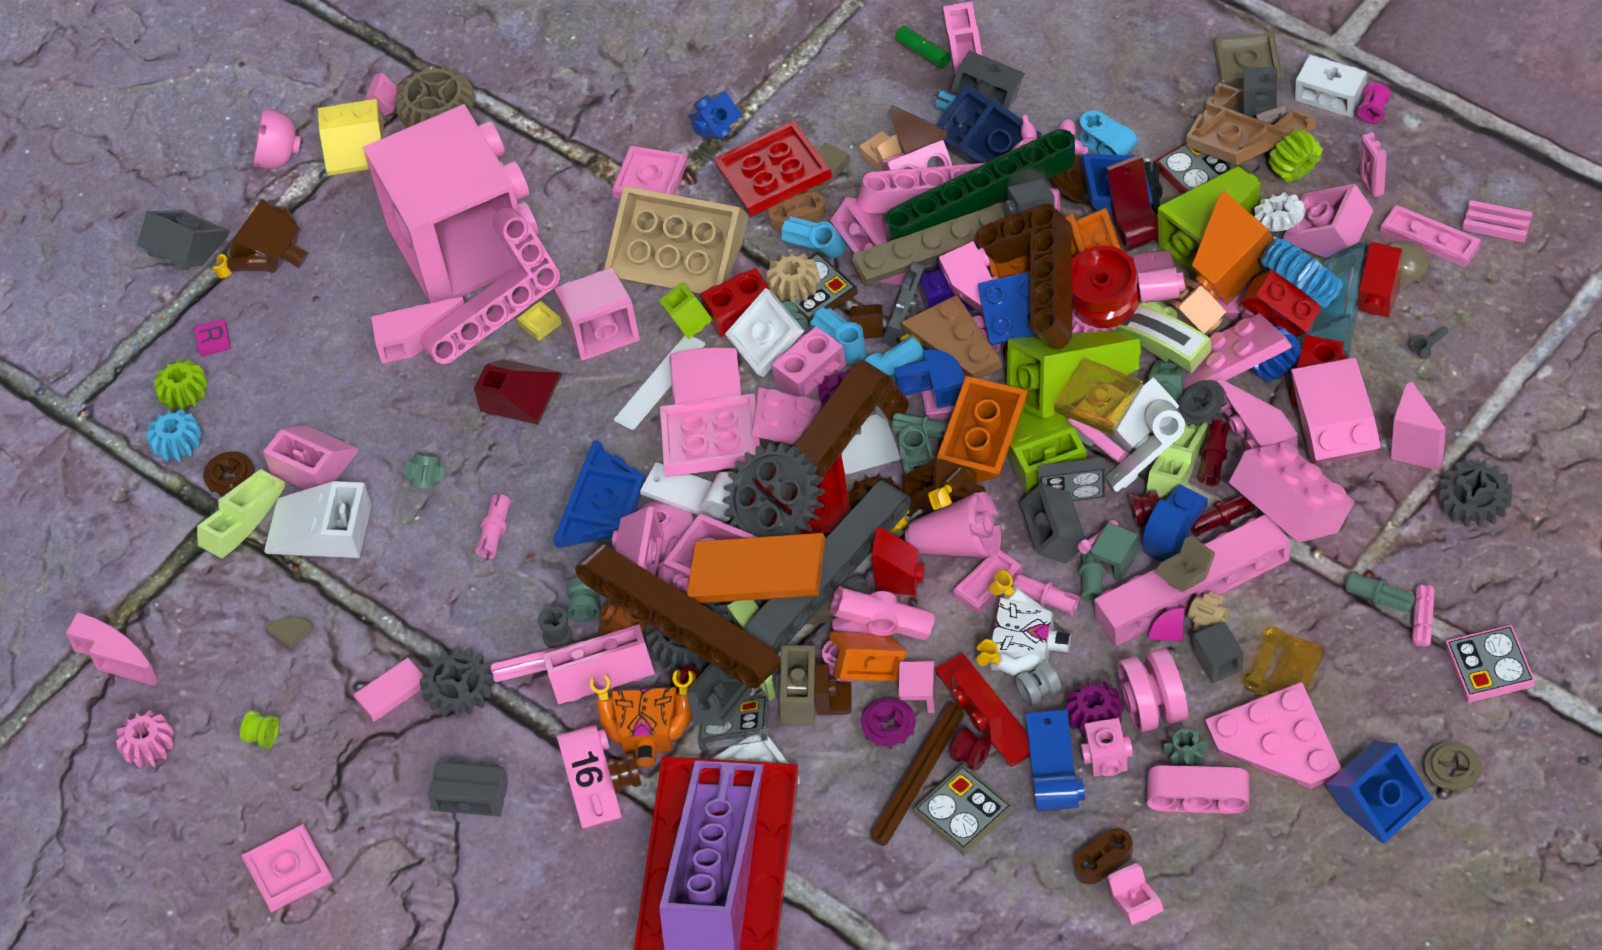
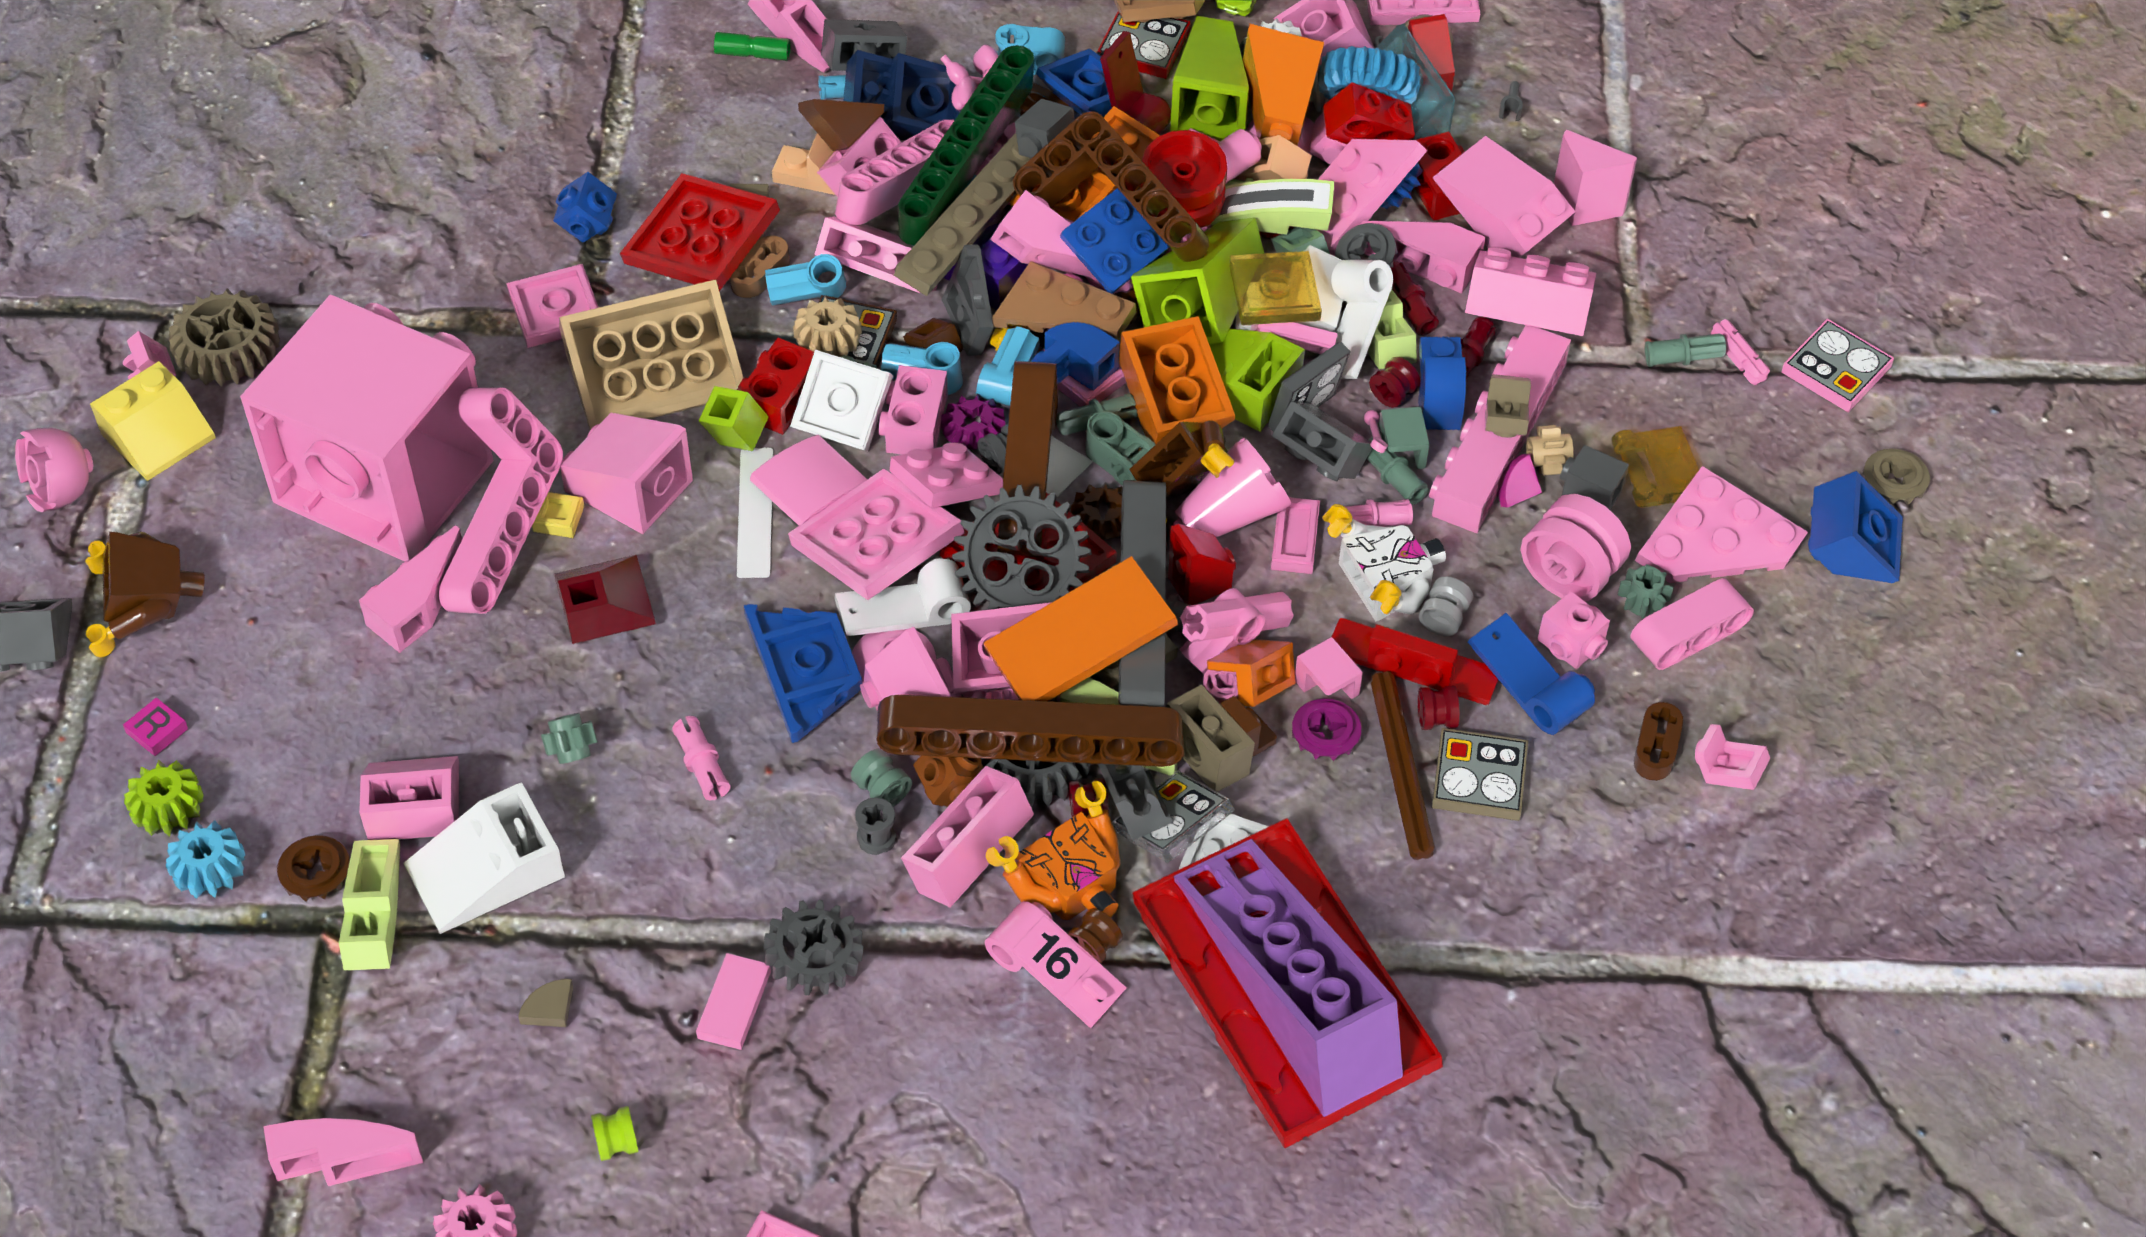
camera: 45 degrees left, 0 degrees up
dark grey brick [428,759,508,817] -> none
bright pink axle [490,641,584,682] -> none
magenta gear [1065,679,1124,737] -> none
dark grey gear [1438,459,1512,527] -> none

